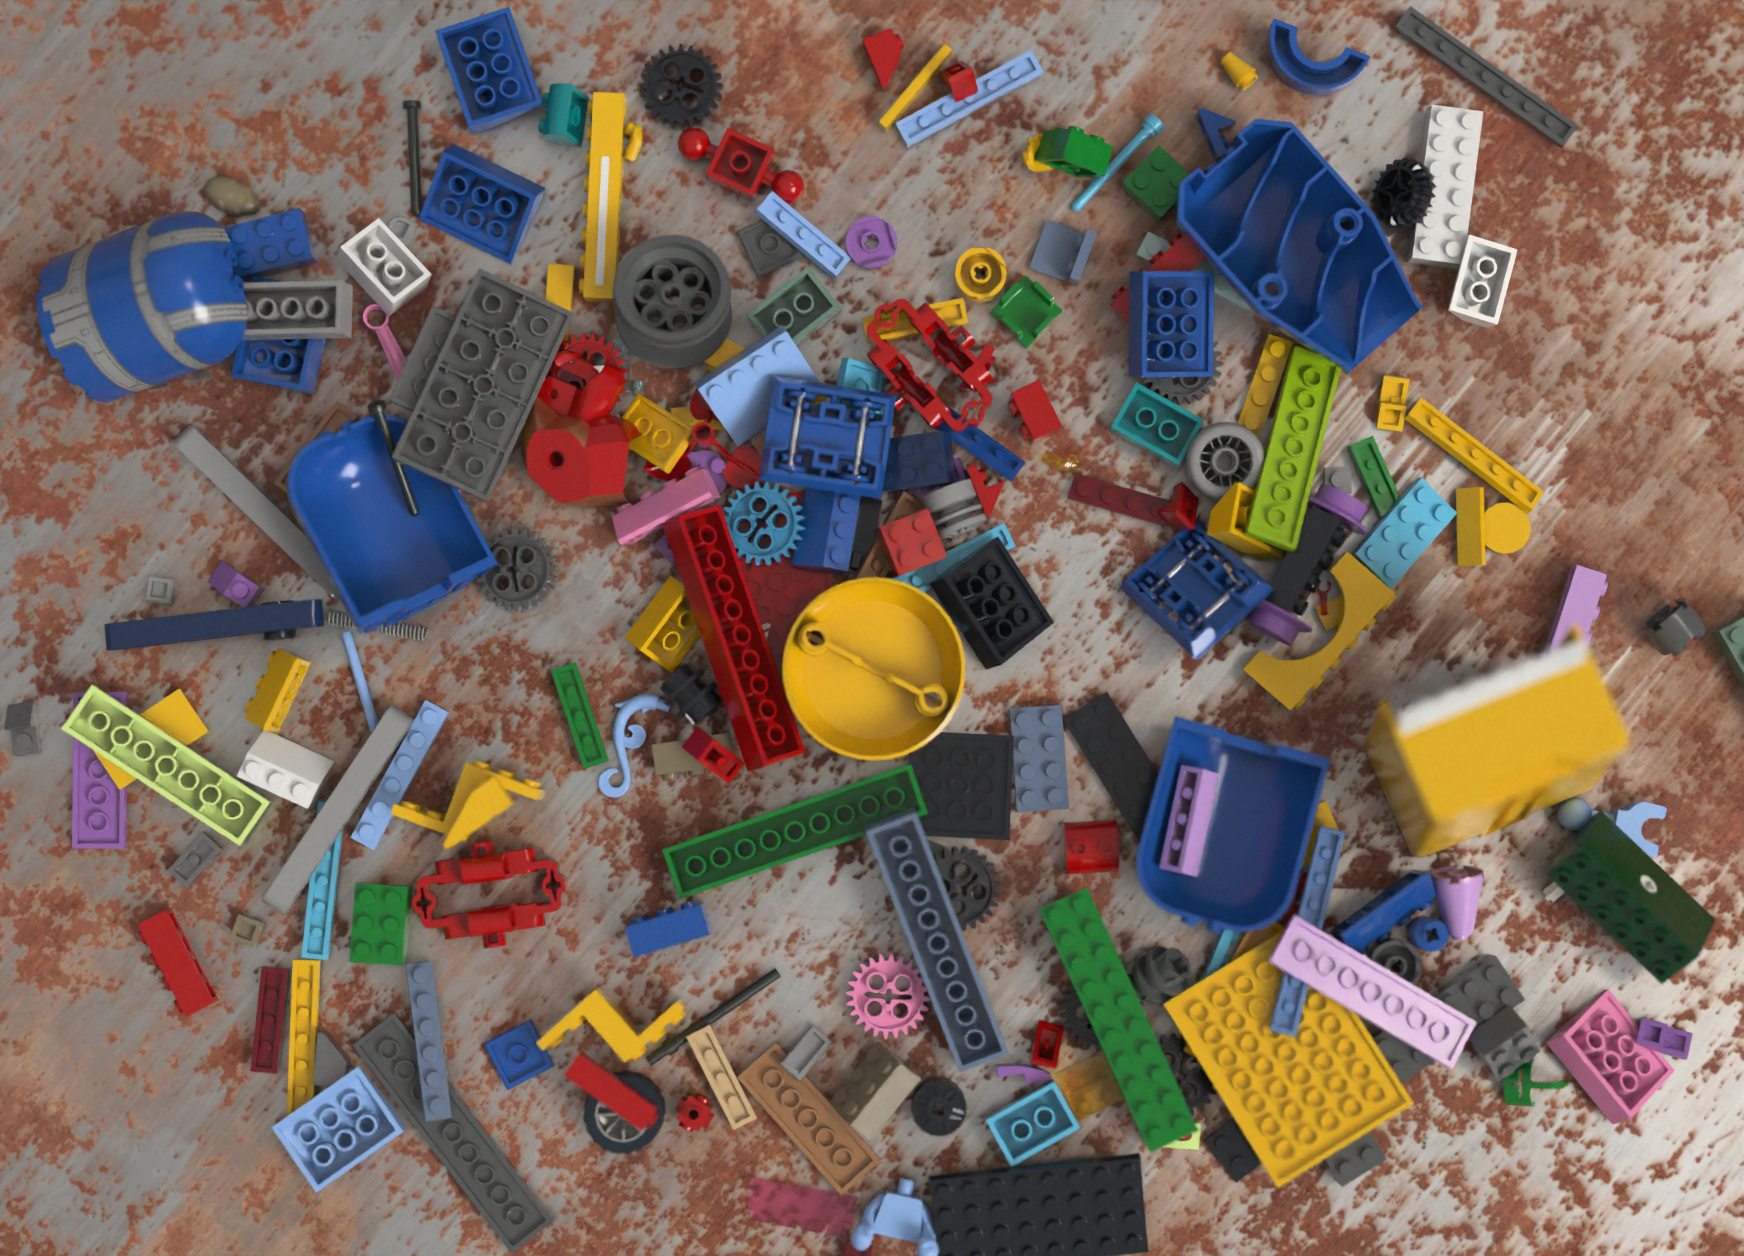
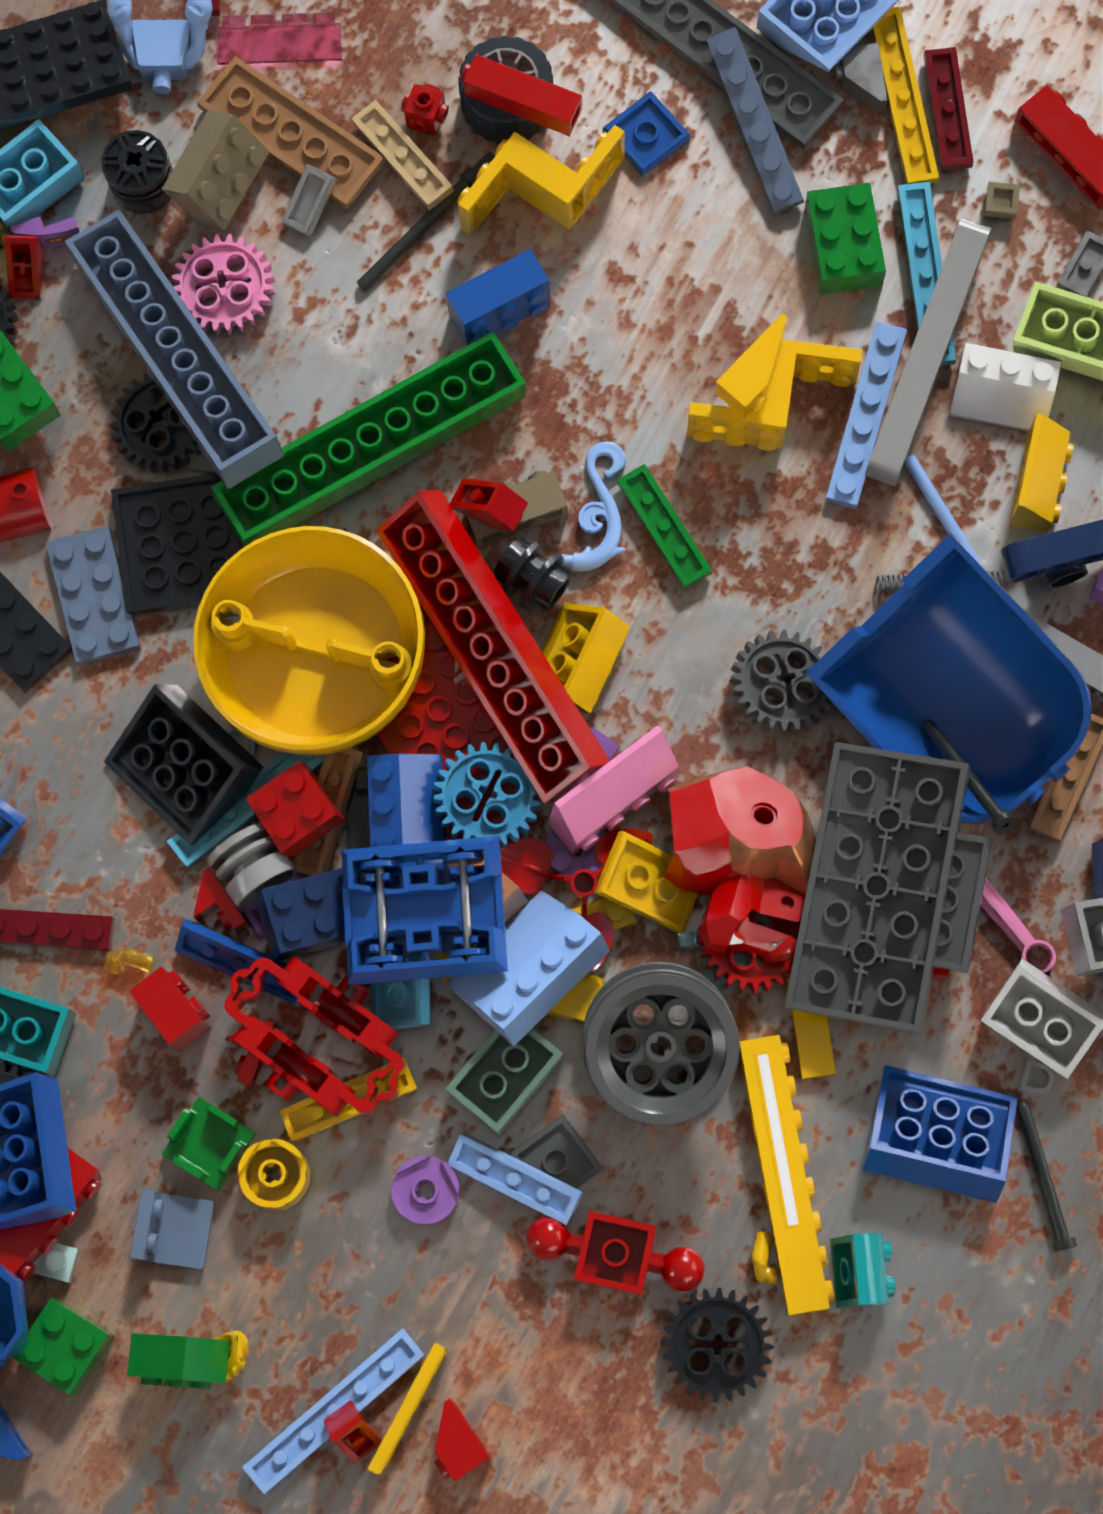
camera: 170 degrees right, 10 degrees down
red piece [412,841,568,948] -> none
blue slope [435,7,543,135] -> none
medium azure piece [1071,113,1165,212] -> none

